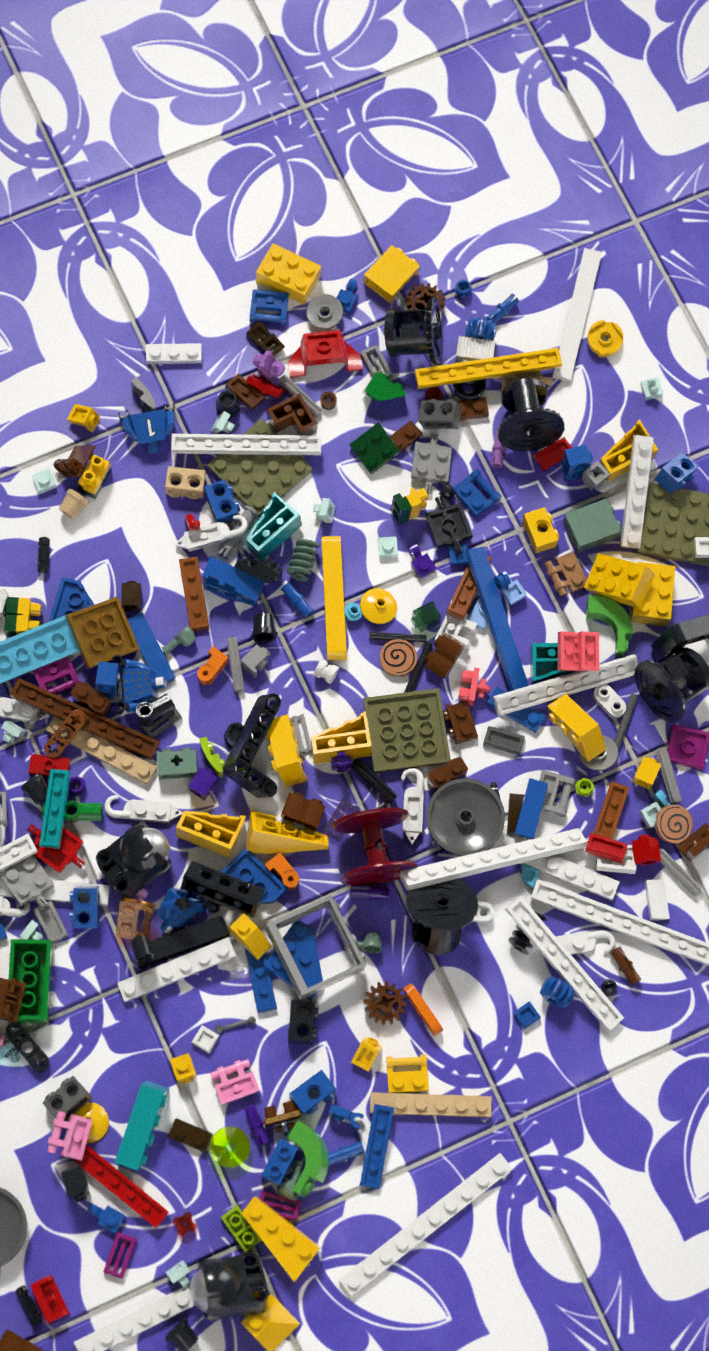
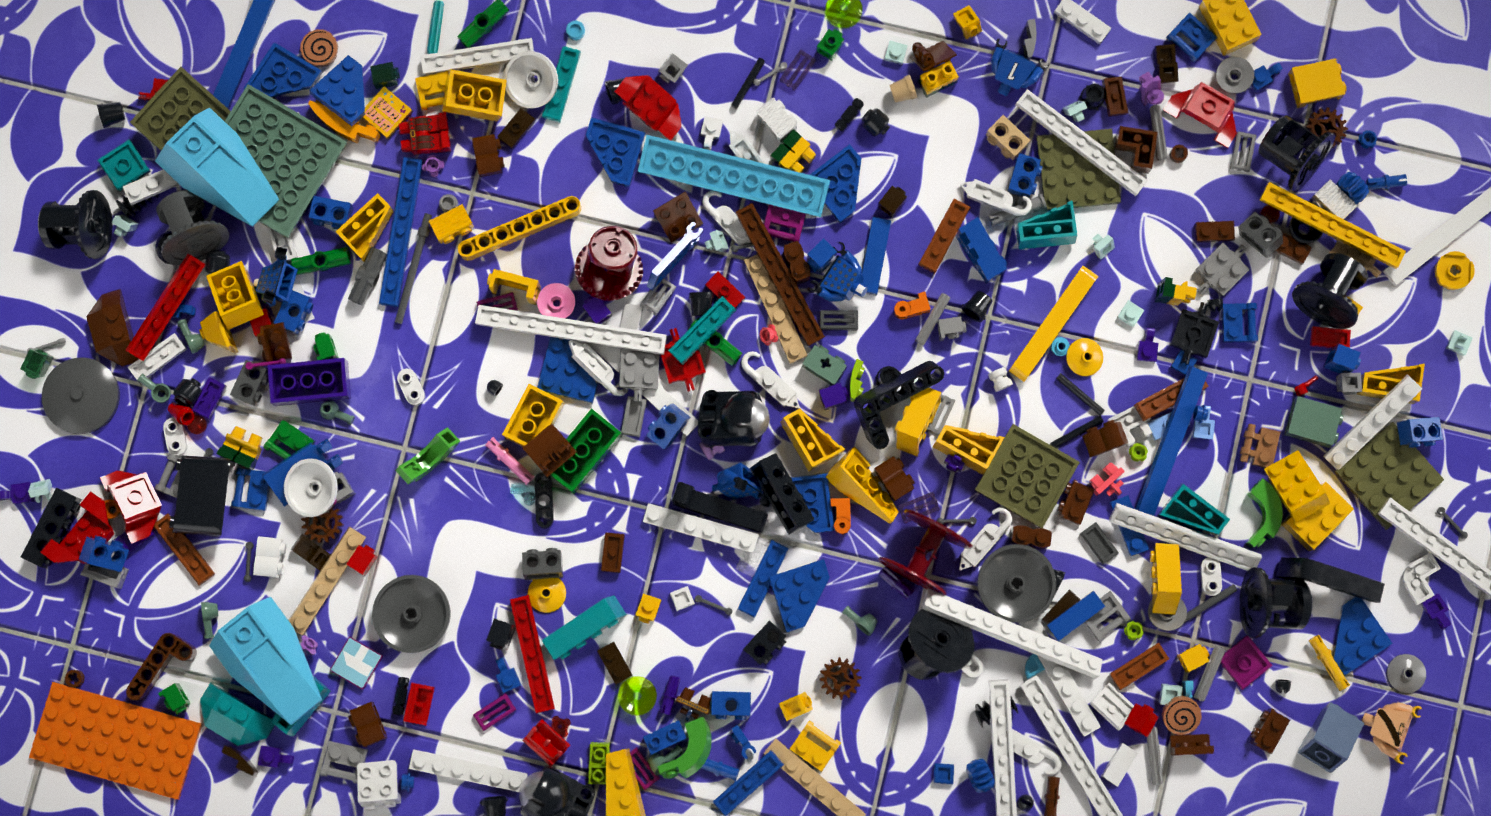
camera: 45 degrees right, 10 degrees up
light aqua tile [20,920,43,940] -> none
dark orange beam [44,709,87,758] -> none
bright pink plate [47,1111,92,1160] -> none
pearl gold plate [65,596,139,669] -> none
dark purple plate [68,776,86,796] -> none
clear orange plate [115,898,155,941] -> none
black piece [136,693,175,727] -> none
sand green bar [161,626,196,655] -> none
light aqua tile [166,1260,190,1287] -> none
red arm [185,514,201,531] -> none
bright pink plate [210,1059,260,1106] -> none
yellow slope [229,913,272,960] -> none
black plate [234,557,284,583] -> none
red plate [245,374,285,399] -> none
light grey window [265,895,367,1000] -> none
blue pin [281,582,314,618] -> none
sand green piece [287,539,320,582] -> none
dark green plate [349,422,401,475] -> none
black axle [351,758,397,803] -> none
green slope [362,372,407,402] -> none
nougat tile [379,639,418,677] -> none
orange beam [402,983,443,1036] -> none
clear green brick [411,601,442,633] -> none
medium lavender pin [491,430,507,468] -> none
yellow brick [522,507,559,554] -> none
coral slope [558,631,599,671] -> none
red tile [585,833,628,864] -> none
none -> red hinge [522,719,571,766]
none -> reddish brown plate [601,532,625,573]
none -> coral plate [759,324,778,346]
none -> black head [861,108,890,136]
none -> lime plate [1129,443,1148,462]
none -> red hand [1295,375,1319,396]

